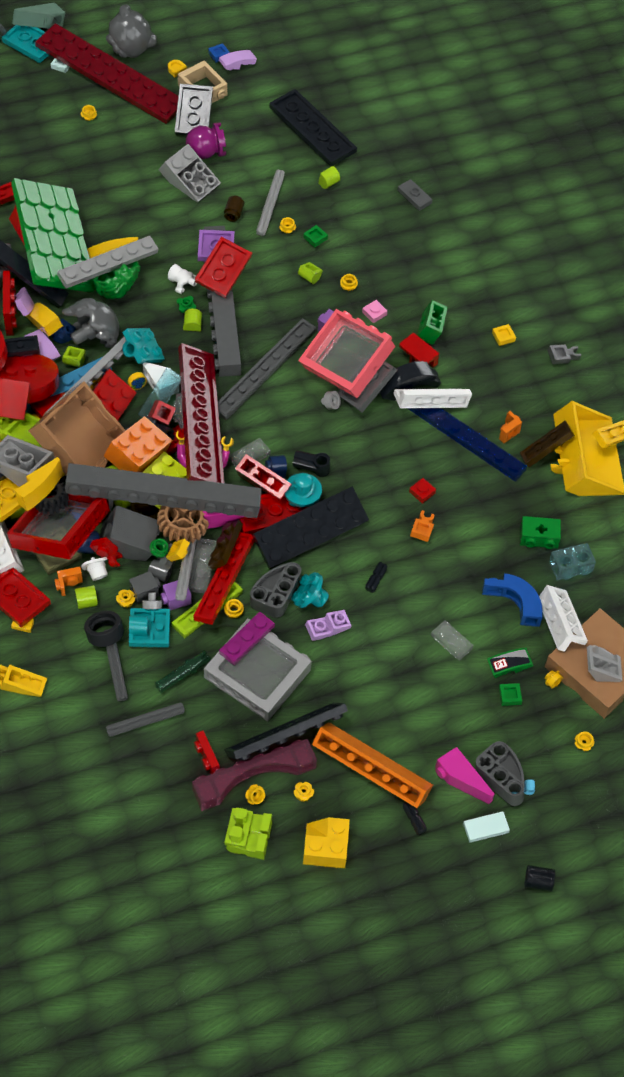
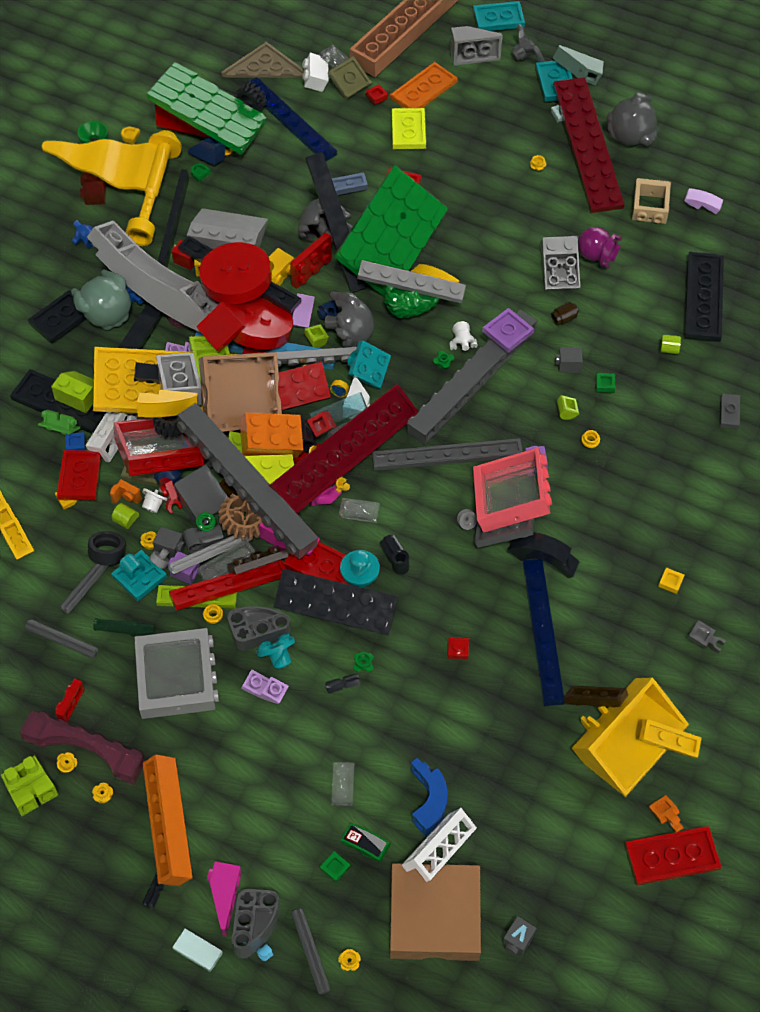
camera: 50 degrees right, 0 degrees up
lavender slope [15,287,34,316] -> none
yellow slope [26,302,63,336] -> none
yellow plate [166,539,190,562] -> none
yellow tile [168,60,187,78] -> none
plate [175,84,213,135] -> none
lime brick [183,309,202,331] -> none
red plate [195,236,252,298] -> none
blue plate [208,43,230,62] -> none
magenta plate [219,612,275,665] -> none
black plate [224,702,348,761] -> none
slope [235,454,292,500] -> none
light grey axle [256,169,285,236] -> none
dark blue plate [265,455,287,478] -> none
yellow plate [279,217,296,233] -> none
yellow slope [303,817,350,868] -> none
bright pink plate [362,300,387,323] -> none
white fence [394,389,472,408] -> none
red panel [399,332,439,368] -> none
orange plate [410,510,434,542] -> none
green brick [417,300,448,345] -> none
orange bracket [499,411,522,443] -> none
green brick [520,516,561,549] -> none
yellow plate [545,670,563,689] -> none
clear light blue brick [549,543,596,580] -> none
light grey slope [587,645,622,682] -> none
none -> dark grey axle [292,908,330,995]
none -> green plate [353,652,374,672]
none -> dark grey brick [555,347,583,373]

